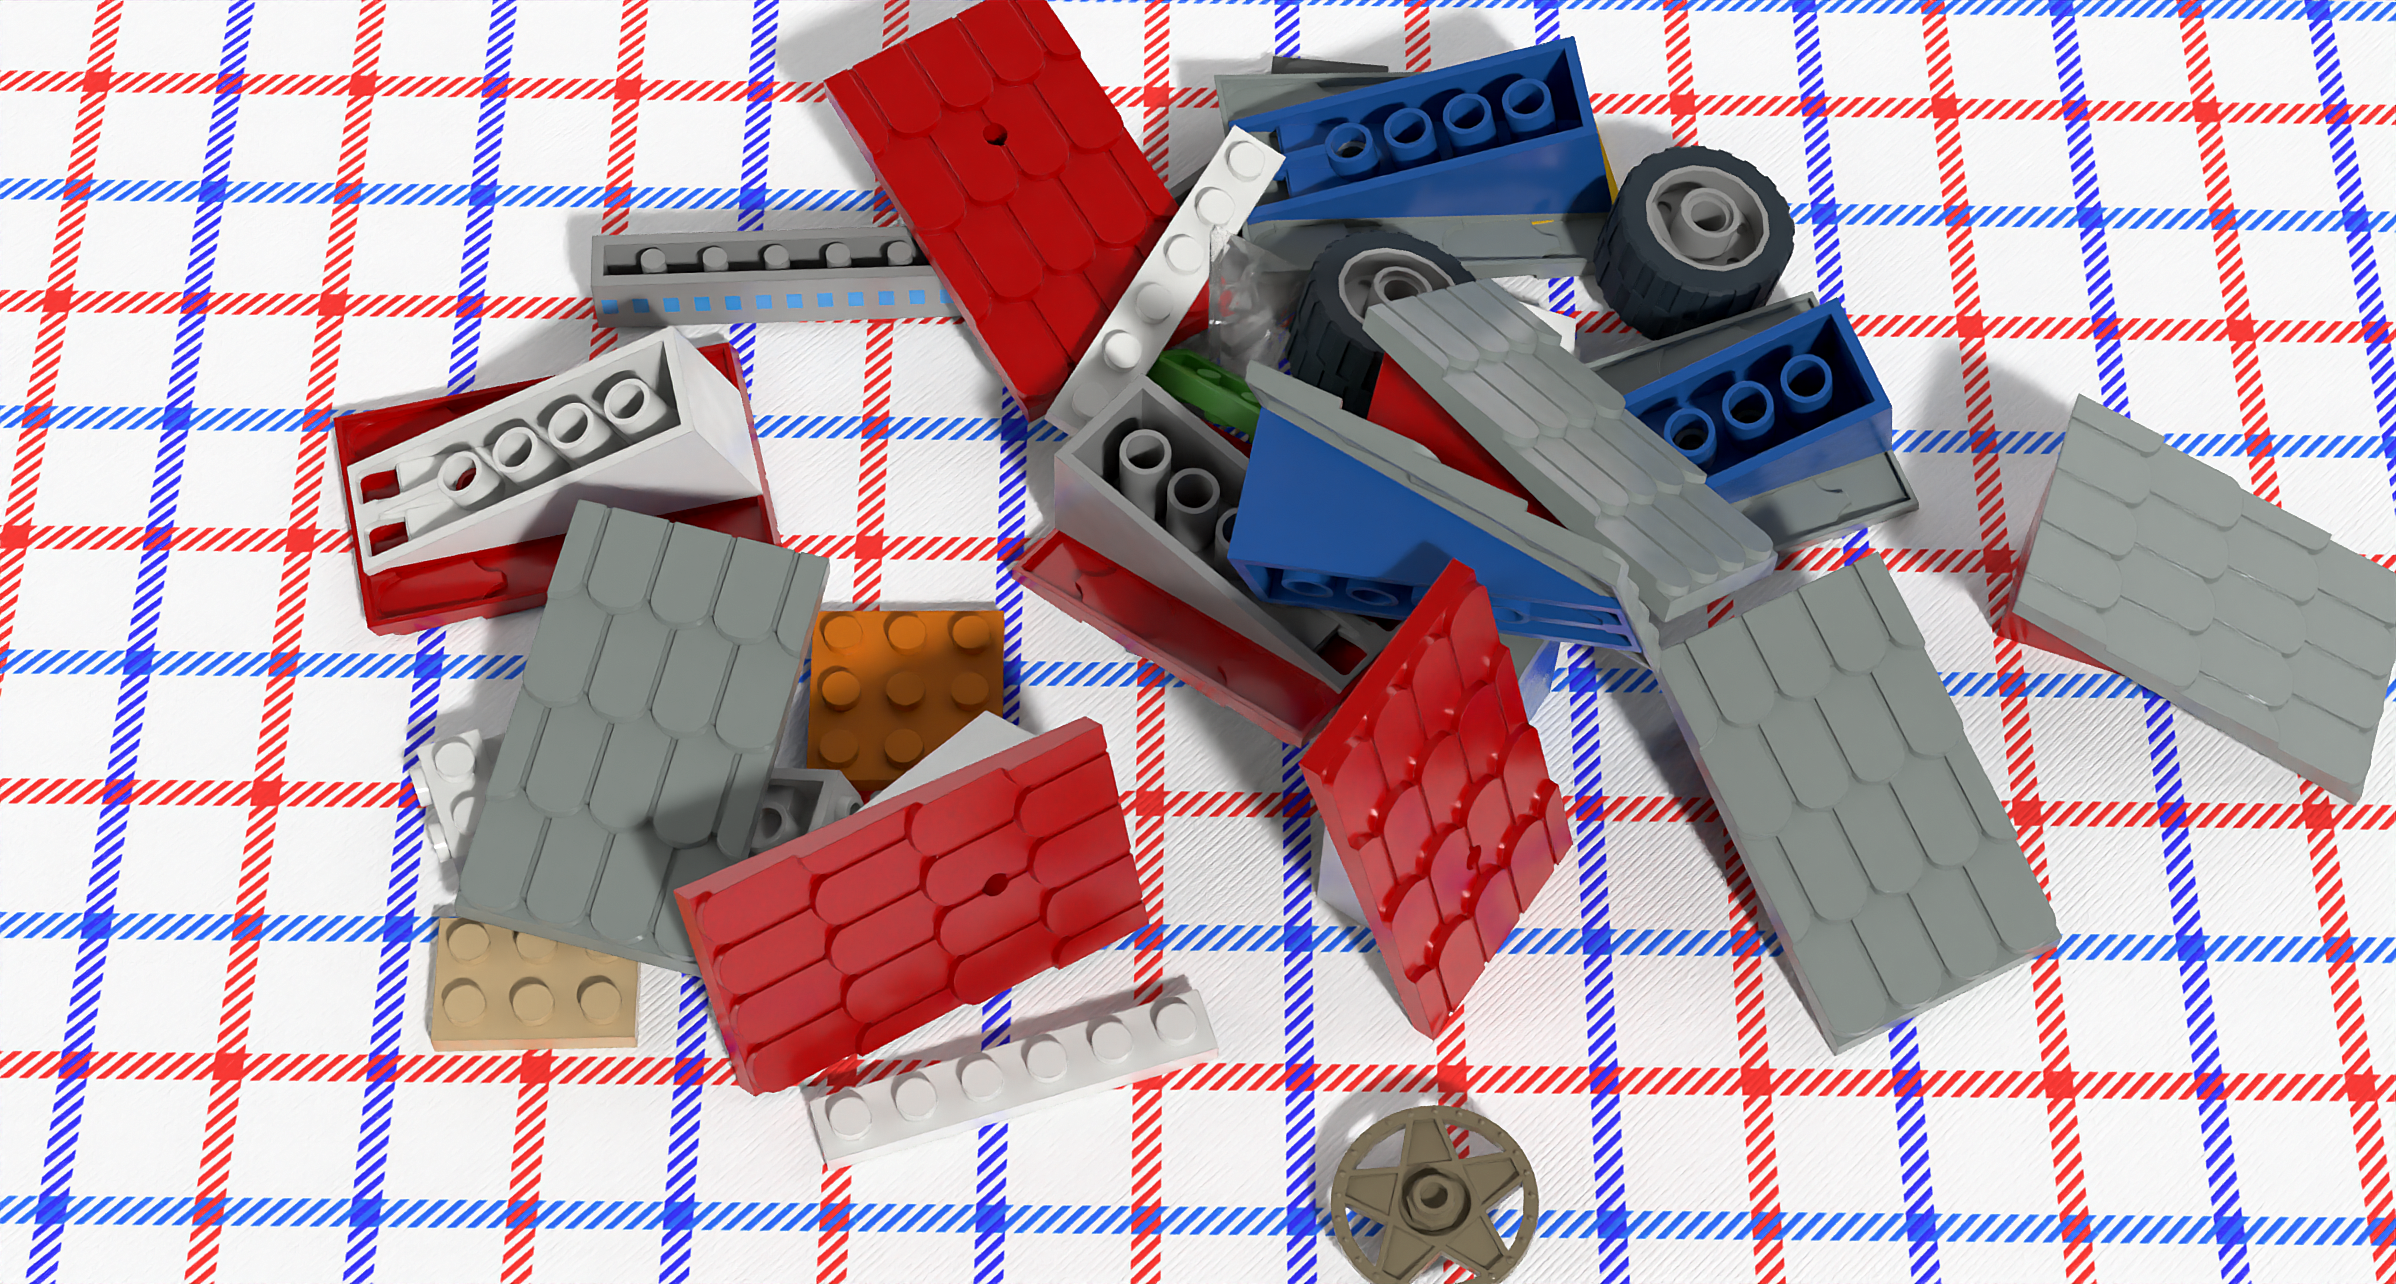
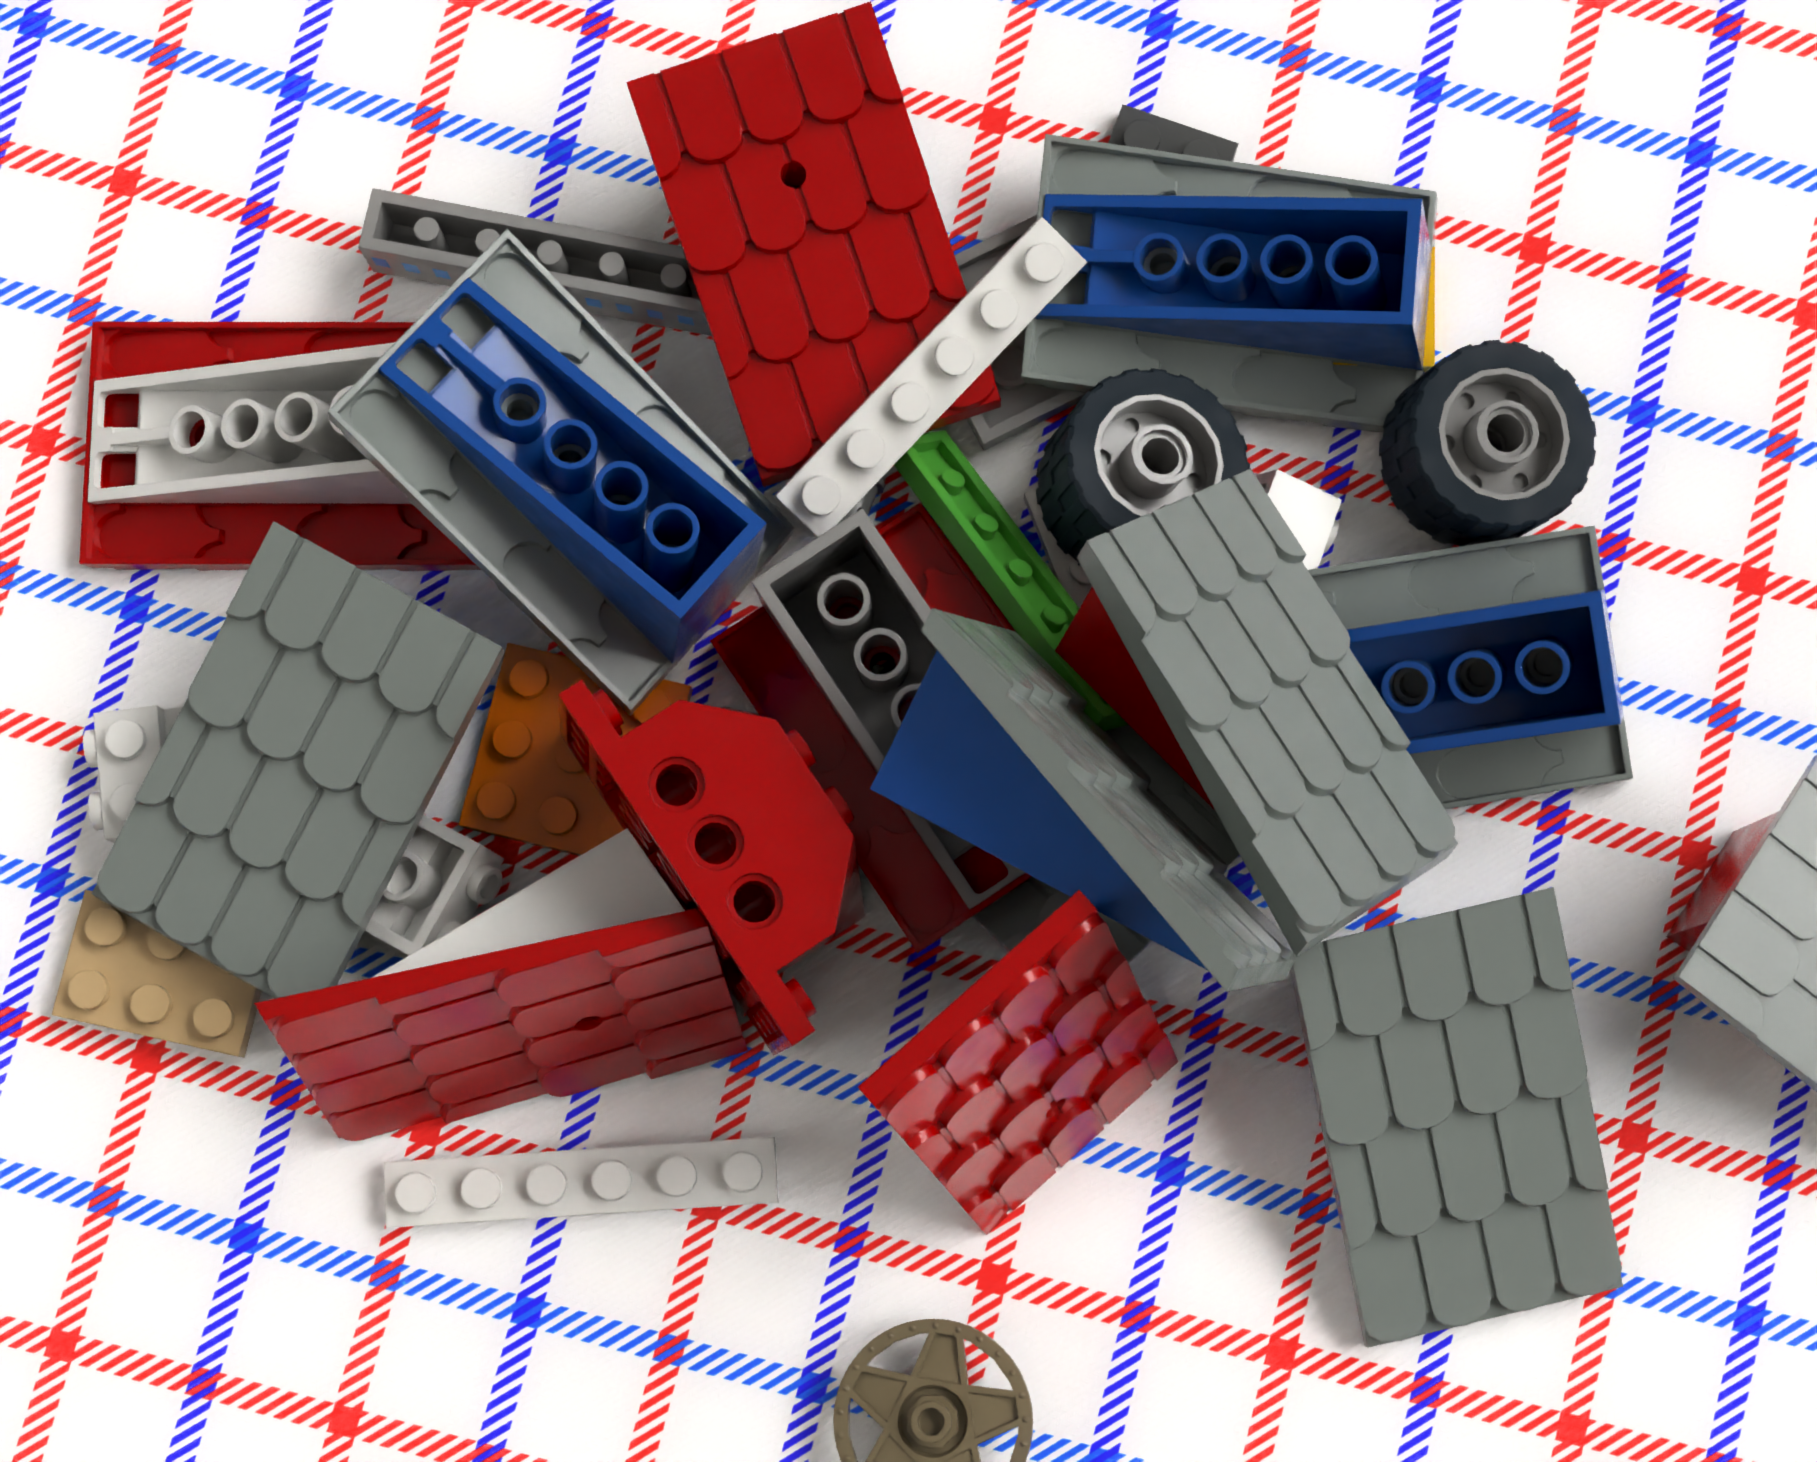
camera: 20 degrees right, 20 degrees up
clear slope [1208,224,1310,379] -> none
none -> piece [328,229,795,716]
none -> red wedge [558,679,865,1056]

